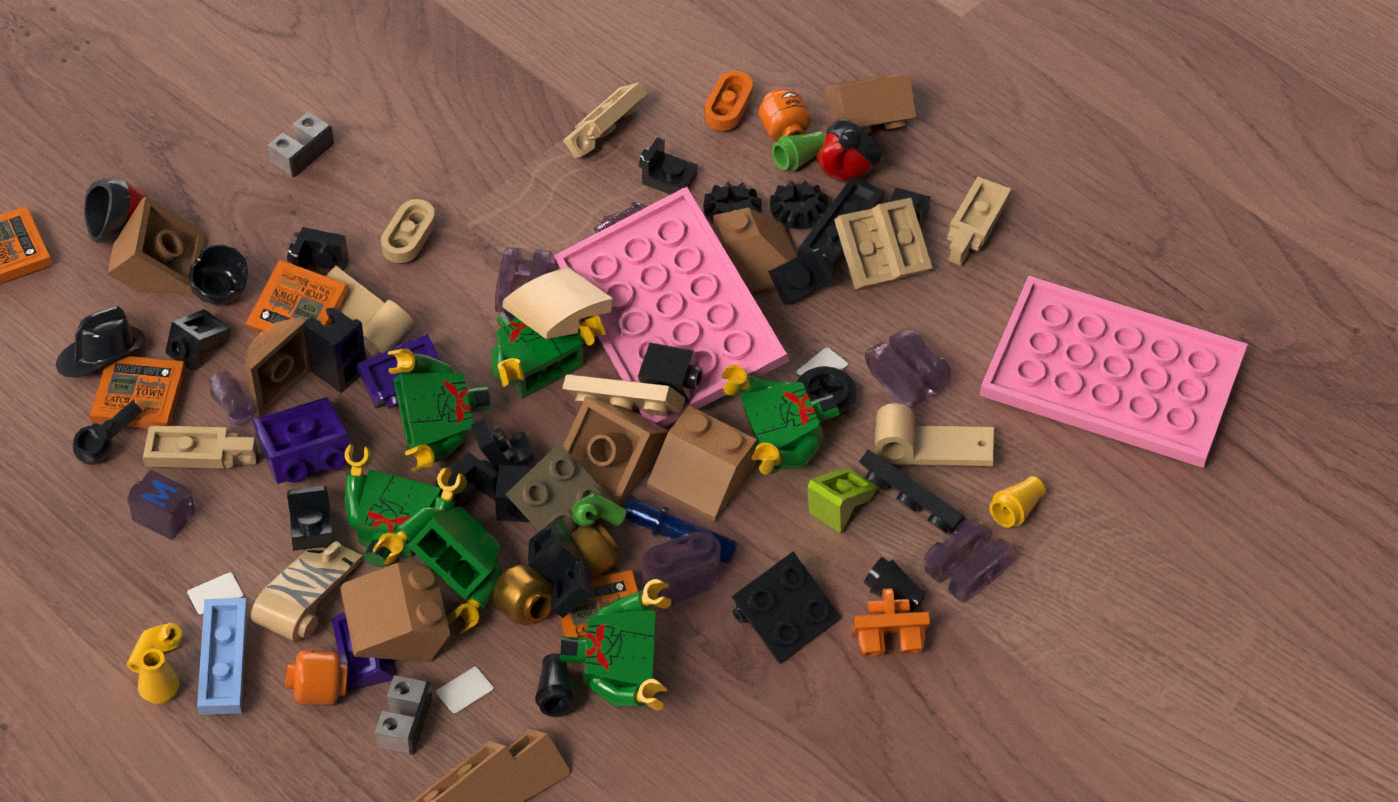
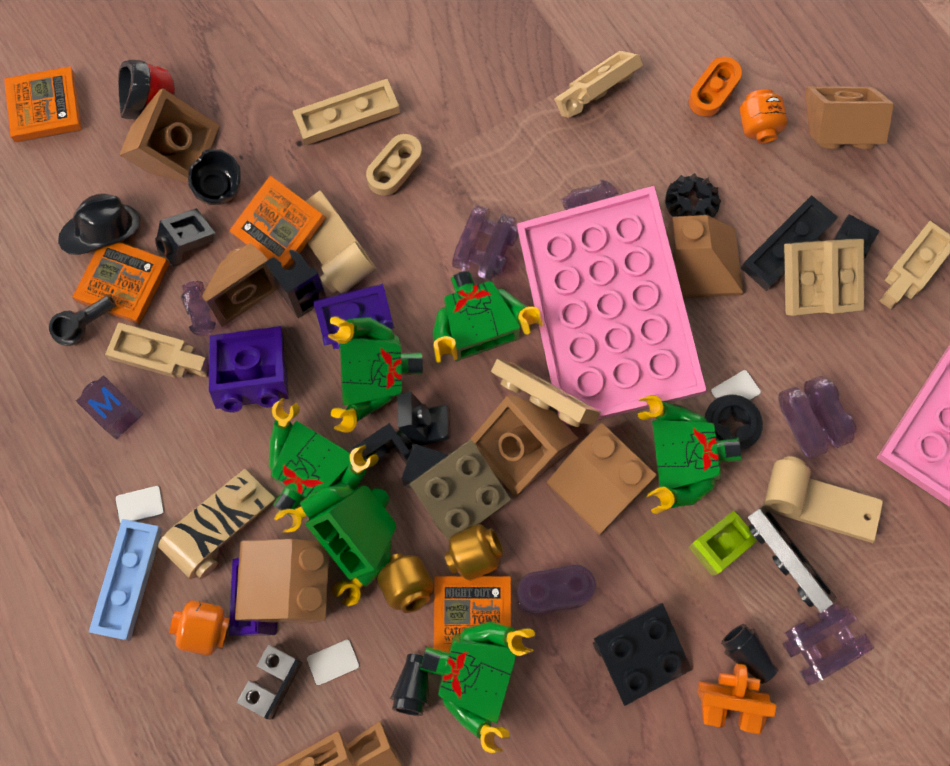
camera: 15 degrees right, 20 degrees up
yellow arm [126,623,183,674] -> none
yellow cone [138,648,180,704] -> none
flat silver piece [268,112,334,177] -> none
black bracket [287,227,349,271] -> none
black bracket [287,485,334,551] -> none
tan slope [502,267,613,339] -> none
black slope [528,517,592,618] -> none
bright green arm [572,493,626,526] -> none
clear blue axle [623,495,737,563] -> none
black brick [638,342,703,403] -> none
black bracket [639,137,697,195] -> none
black bracket [768,248,835,305] -> none
black gear [770,179,828,229] -> none
bright green cone [772,131,825,171] -> none
piece [816,118,888,182] -> none
yellow cone [989,476,1046,528] -> none
none -> tan plate [292,78,400,146]

